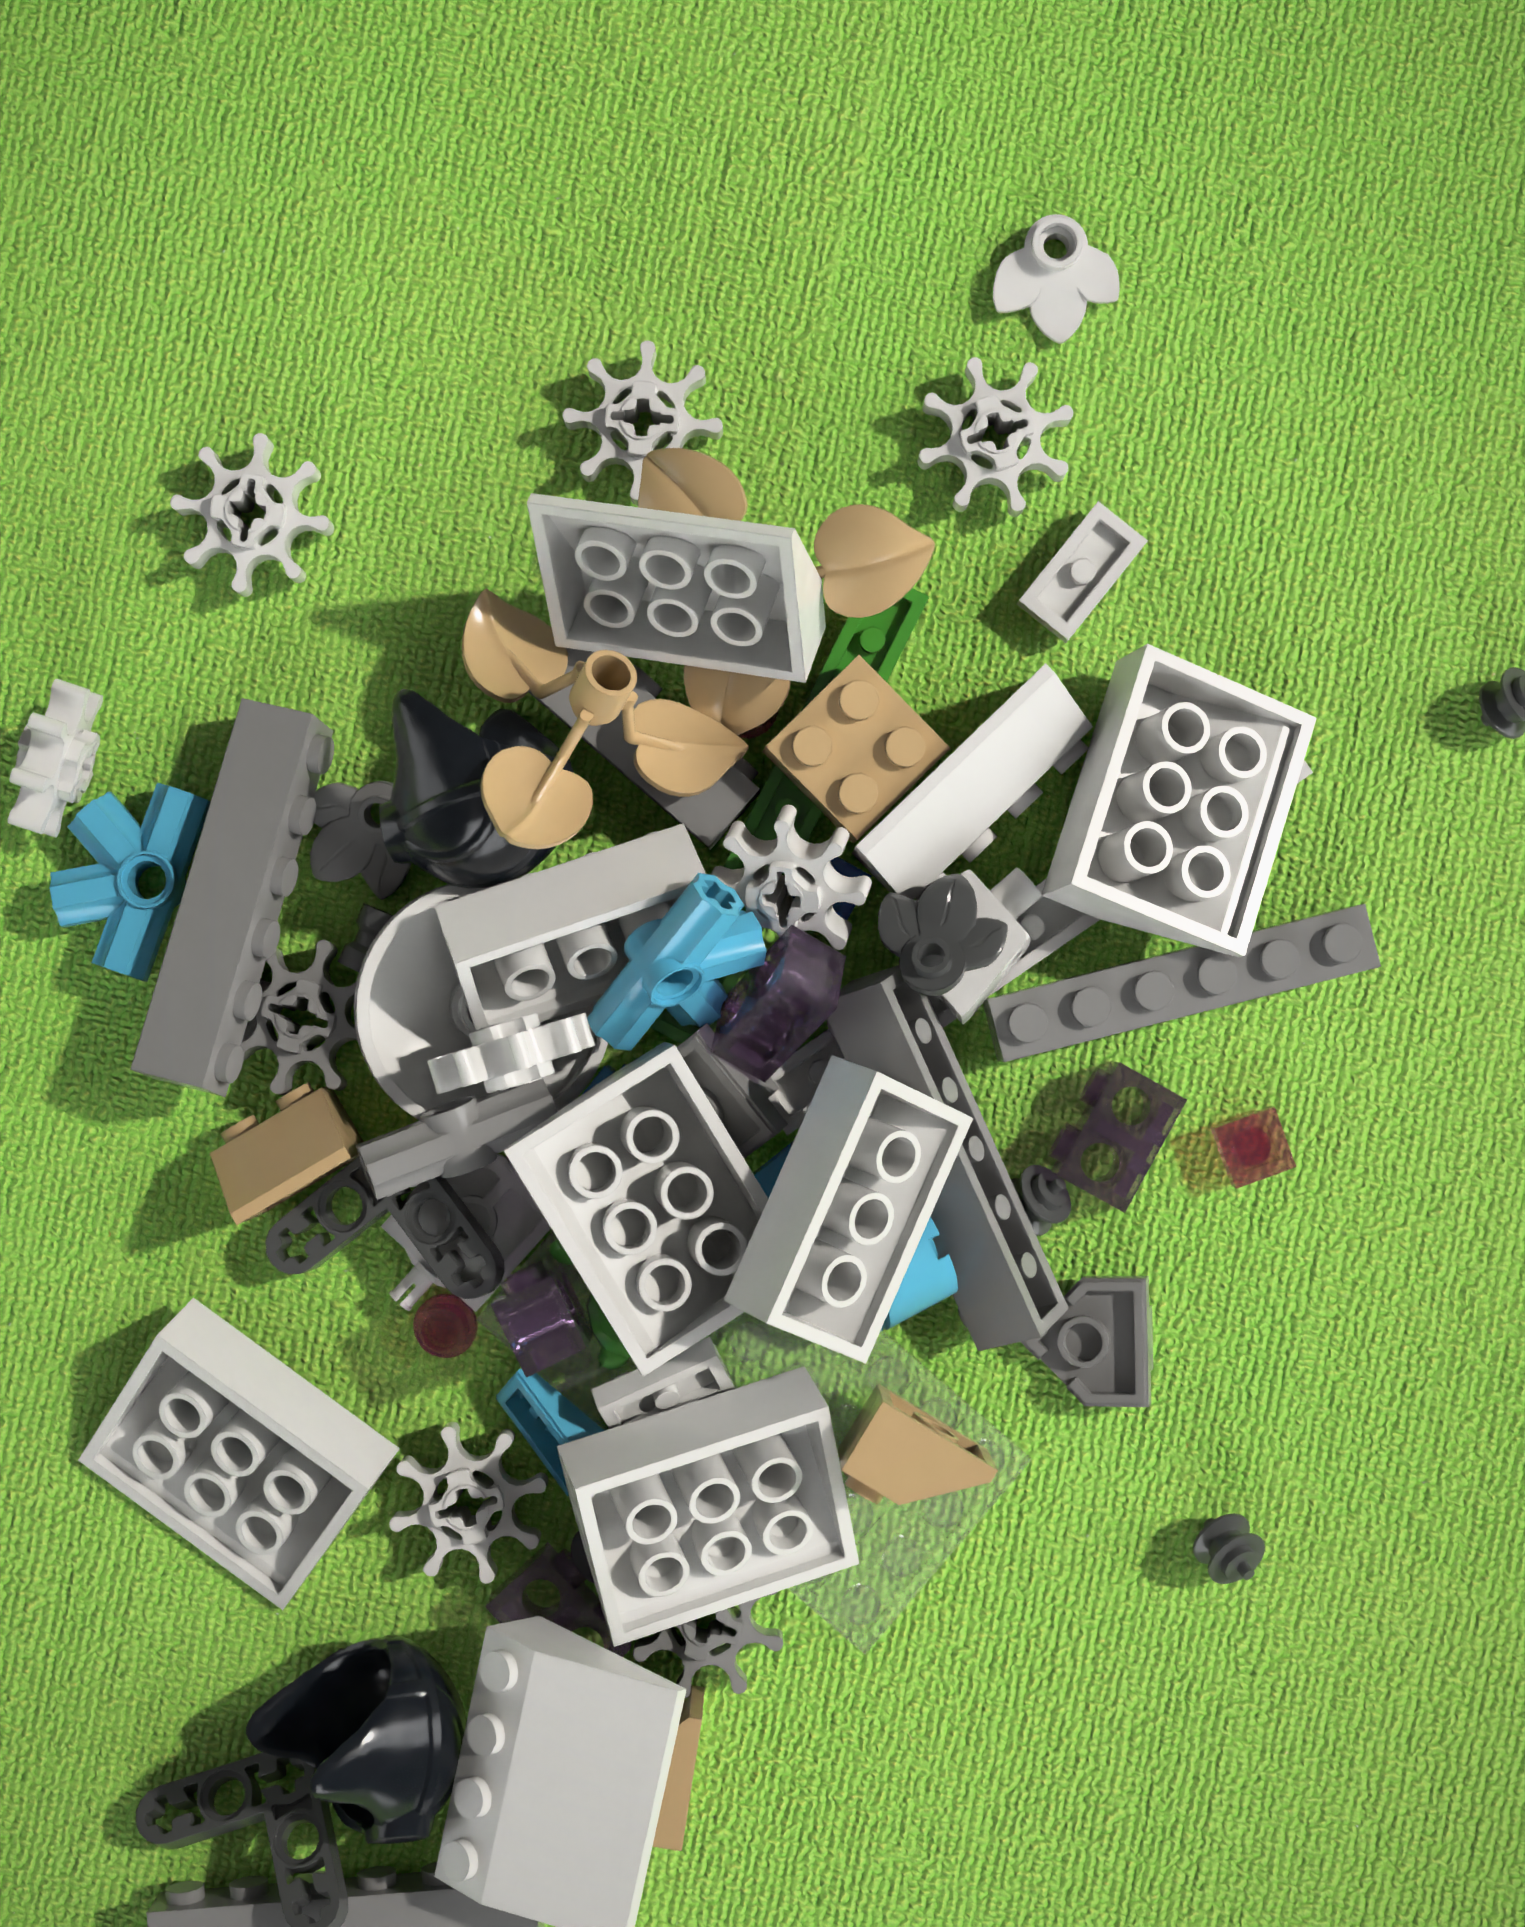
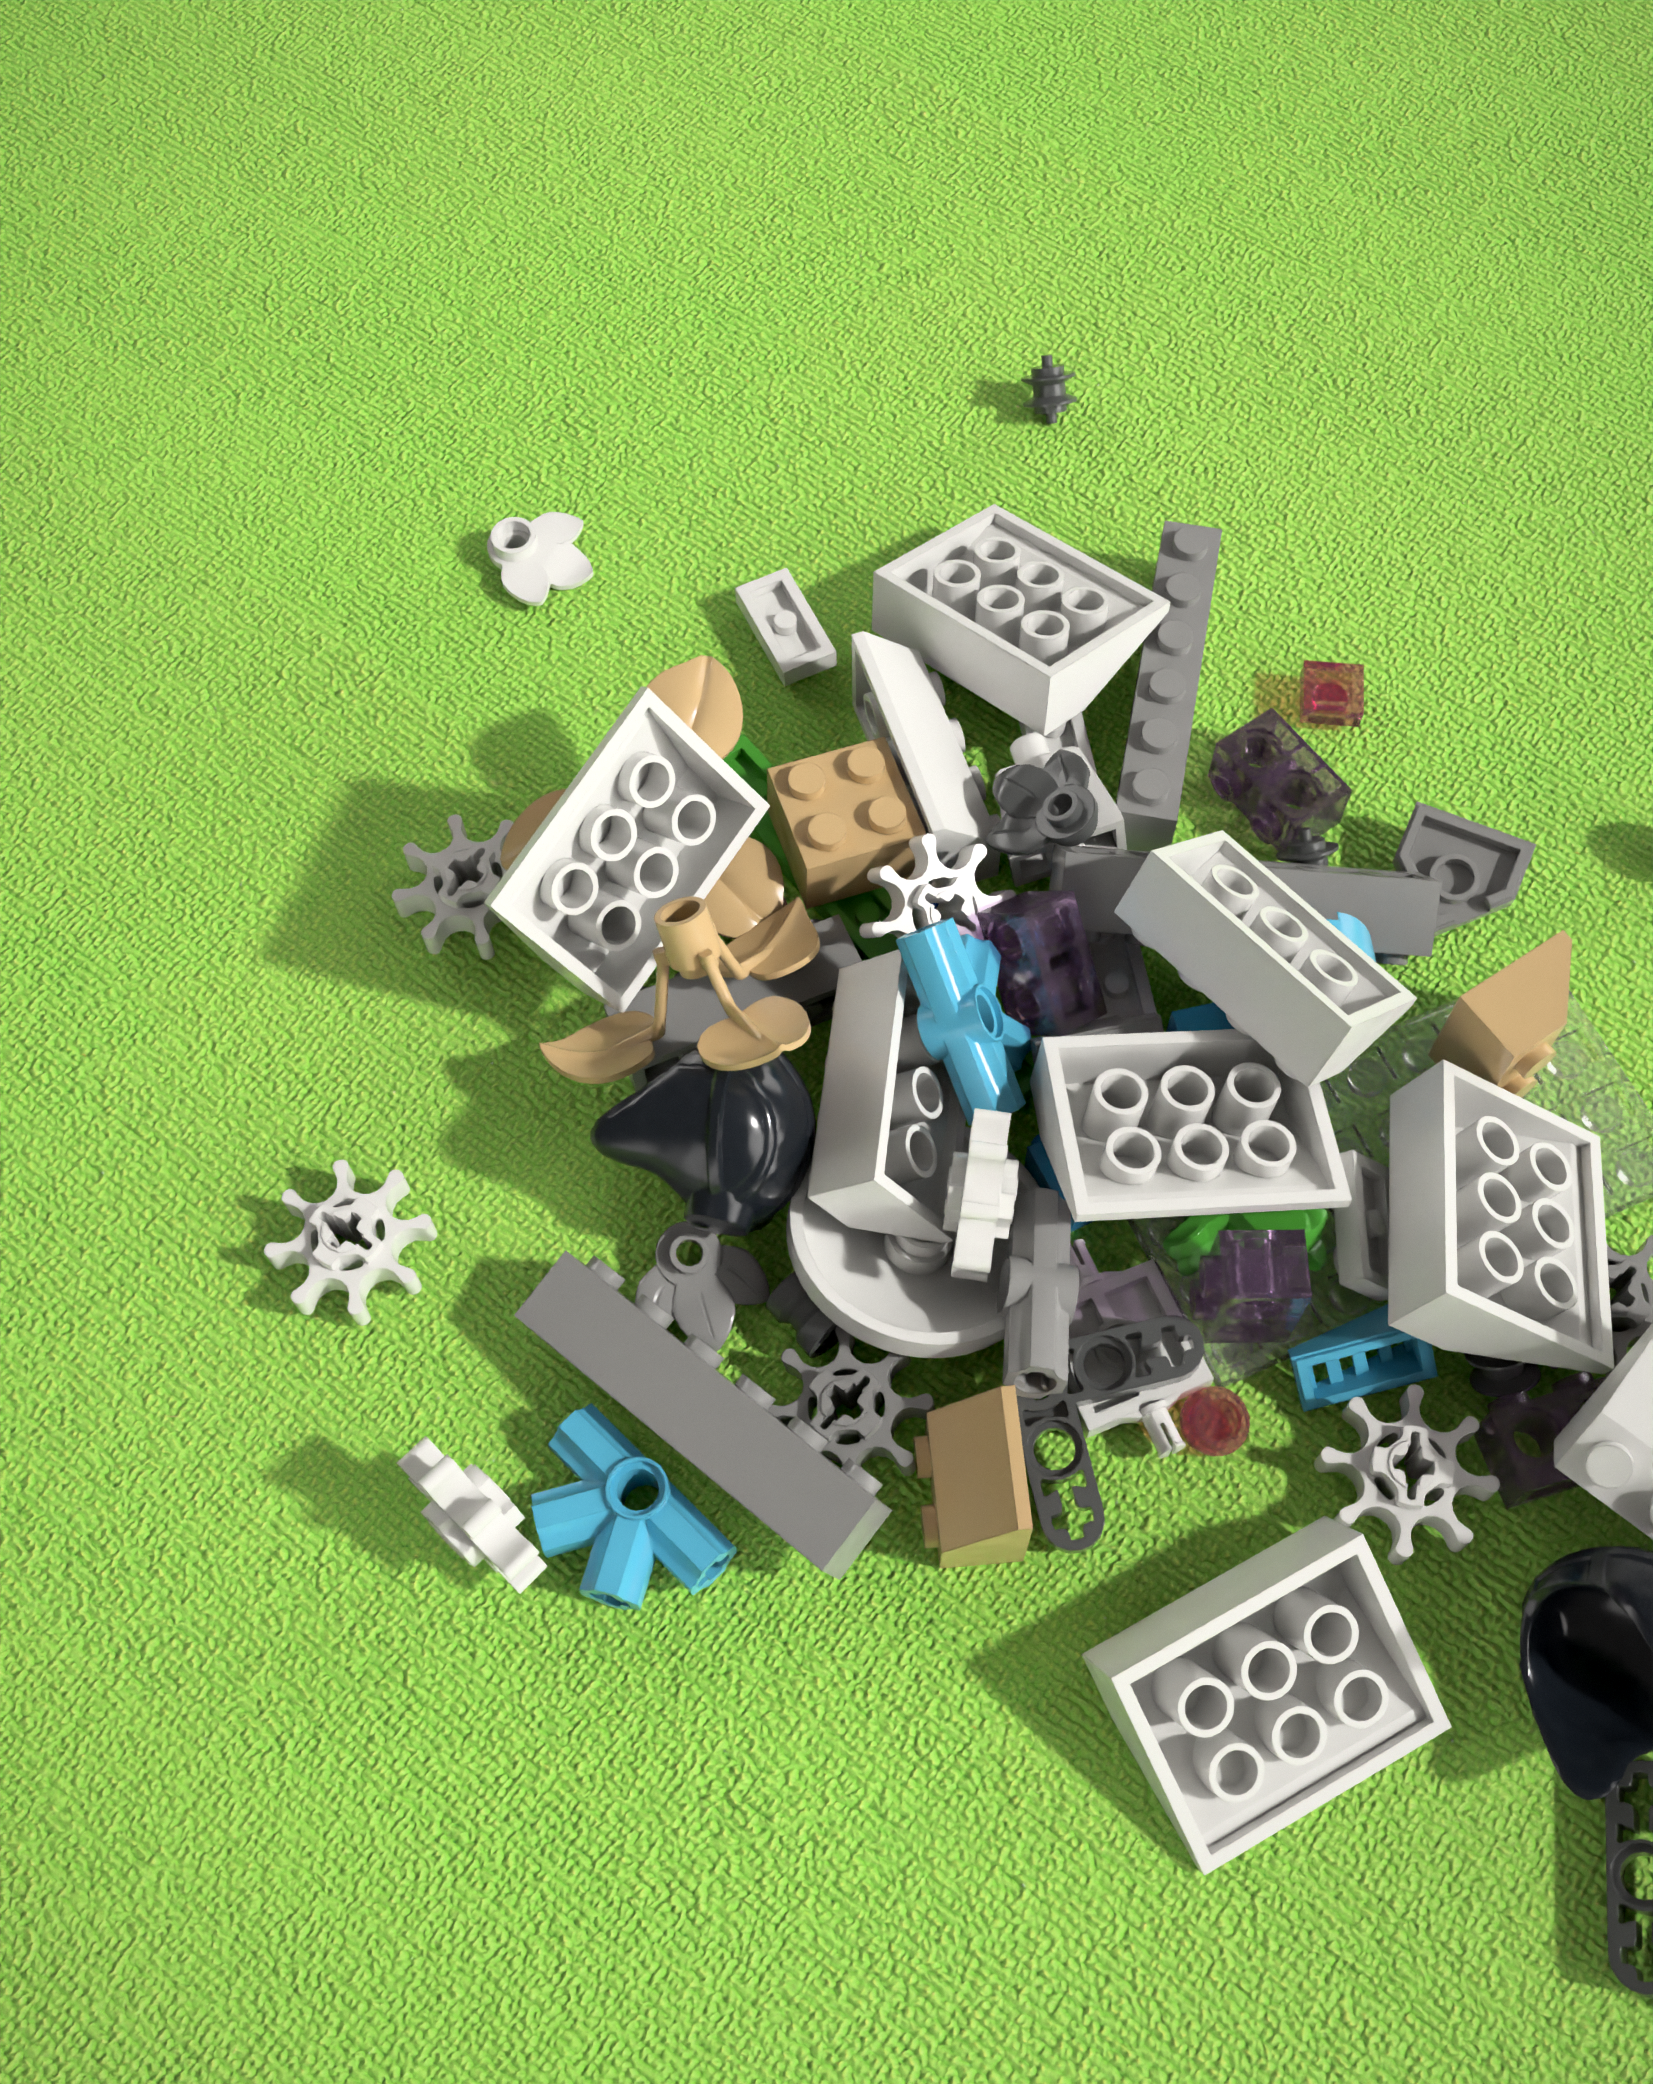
camera: 65 degrees left, 25 degrees down
white gear [917,357,1073,517] -> none

